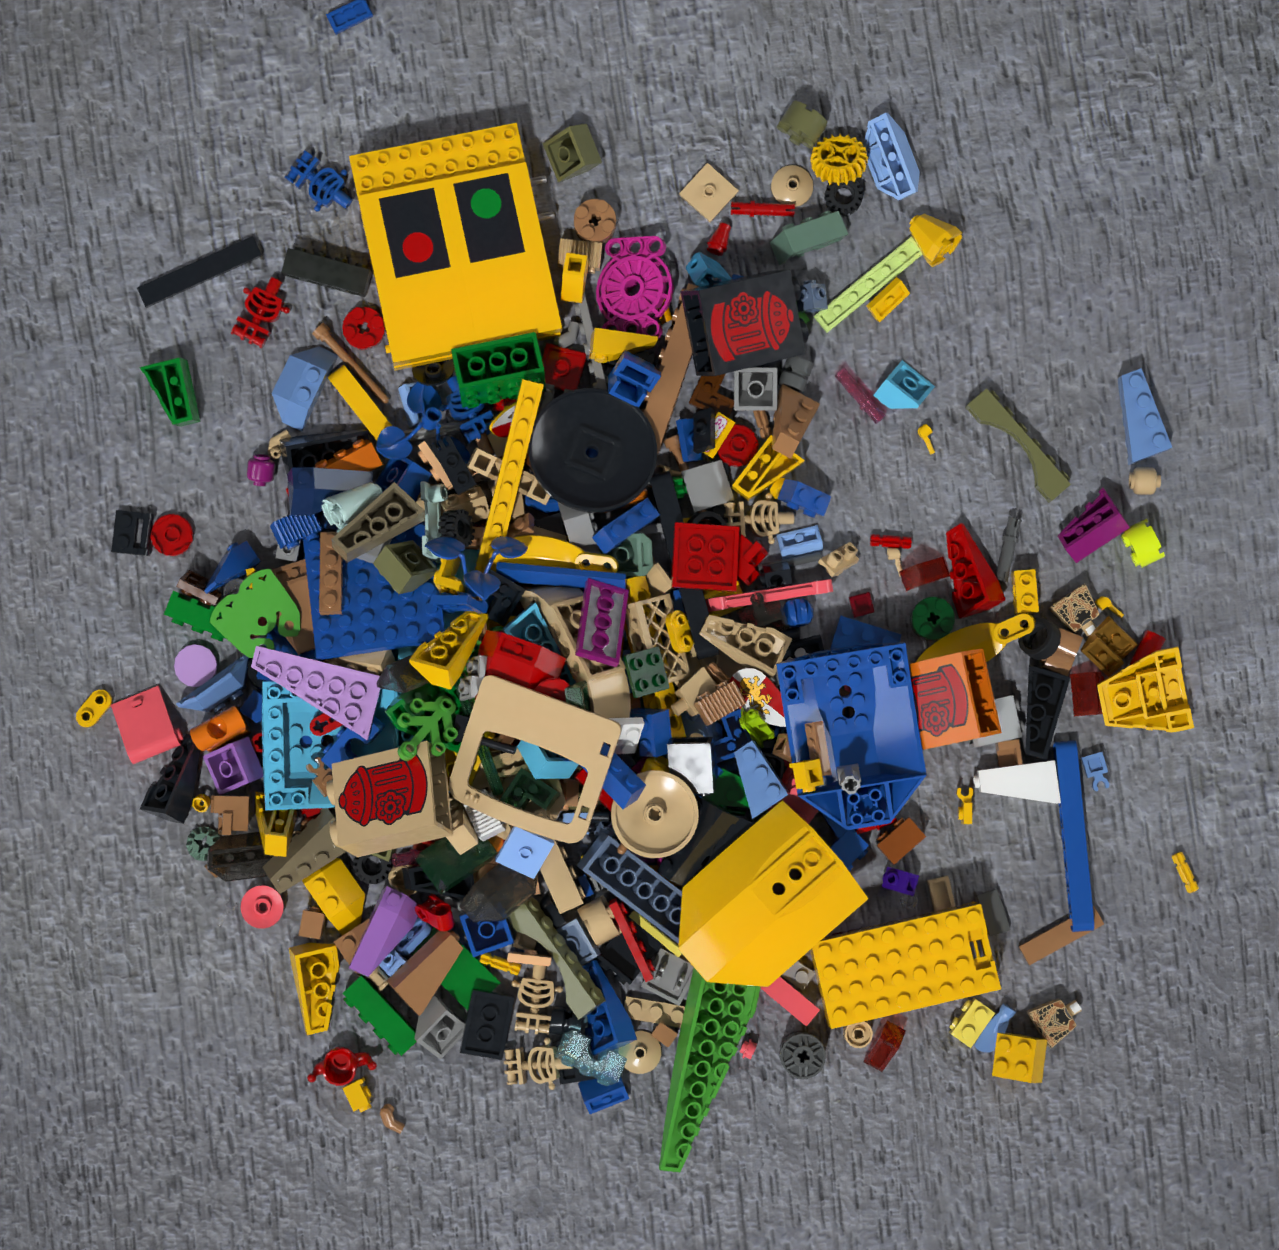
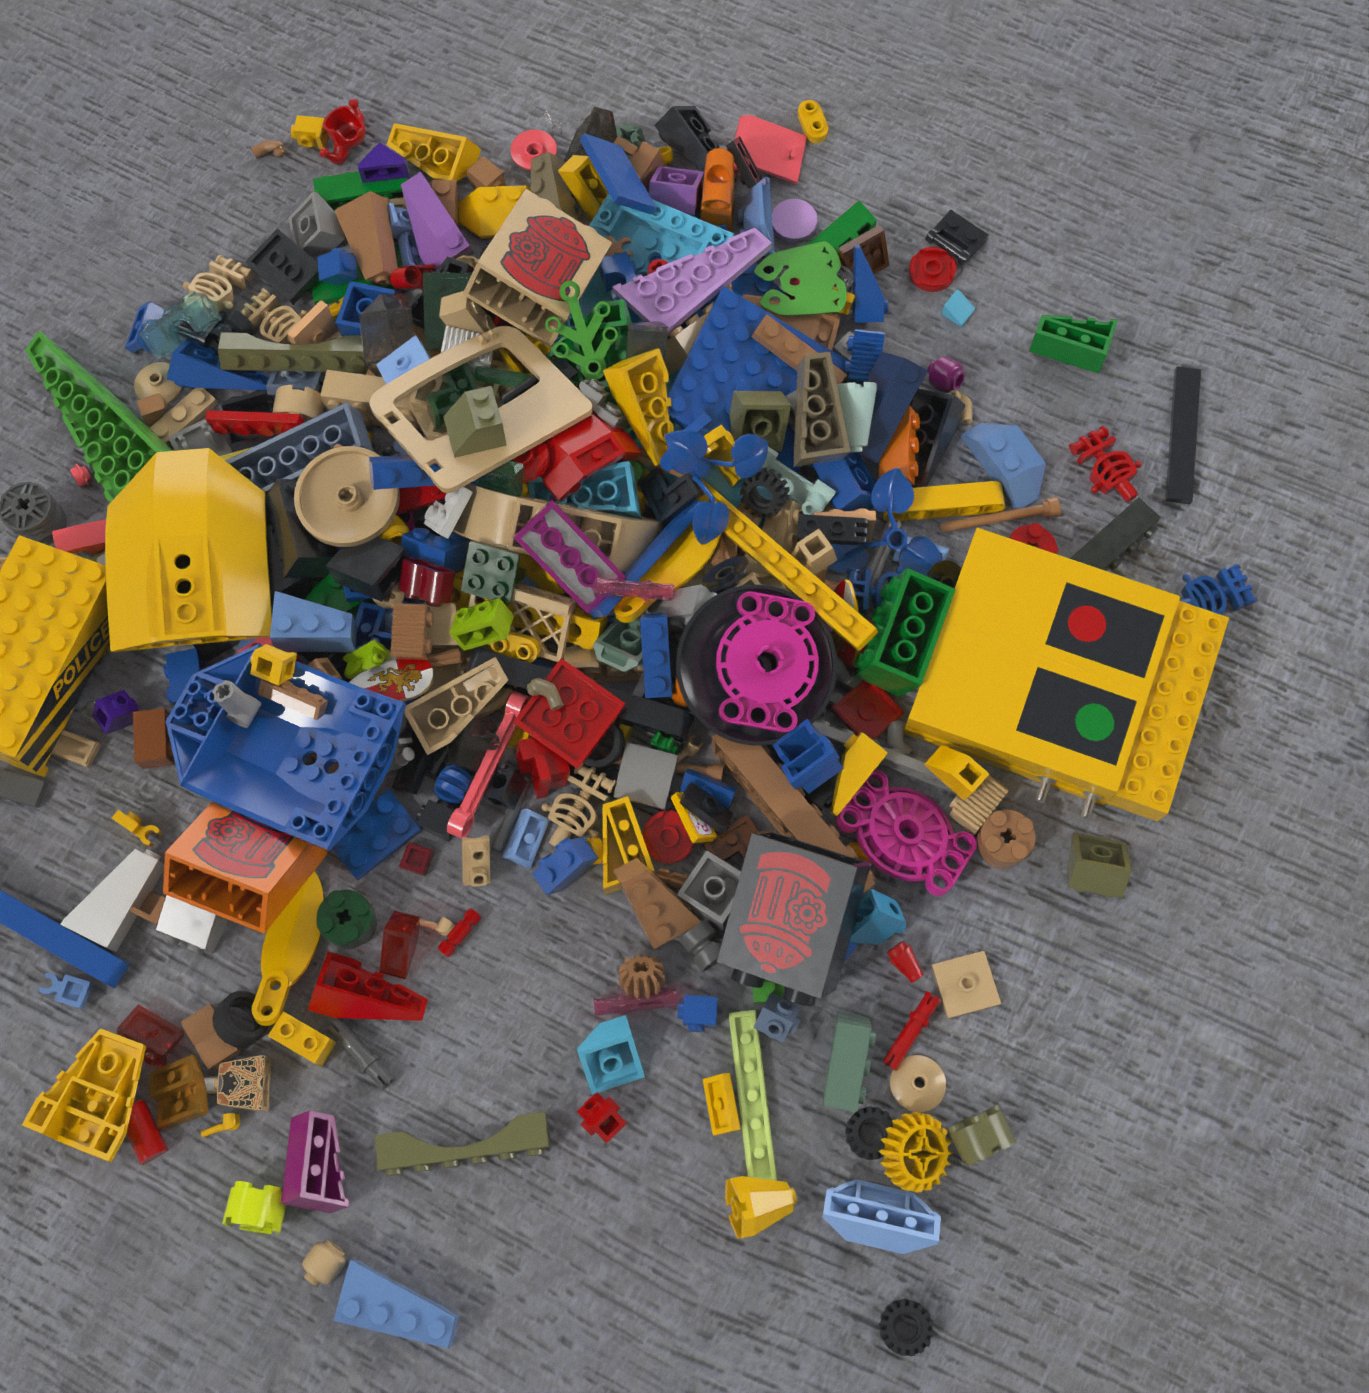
camera: 125 degrees right, 15 degrees down
yellow hand [918,424,935,455] -> none
black wedge [1025,665,1070,761] -> none
none -> blue brick [317,248,357,286]
none -> dark purple slope [358,142,409,183]
none -> dark red brick [398,557,455,607]
none -> black brick [416,799,454,842]
none -> olive slope [443,386,507,458]
none -> lime brick [449,598,514,651]
none -> dark tan arm [527,678,564,711]
none -> red brick [576,1092,627,1144]
none -> blue tile [580,133,656,214]
none -> clear pink pin [593,578,675,601]
none -> medium nougat gear [619,953,665,1000]
none -> blue brick [677,995,718,1032]
none -> black dish [701,556,750,592]
none -> dark pink piece [716,592,819,733]
none -> black plate [725,136,763,189]
none -> black tyre [879,1299,934,1357]
none -> medium azure slope [942,290,975,327]

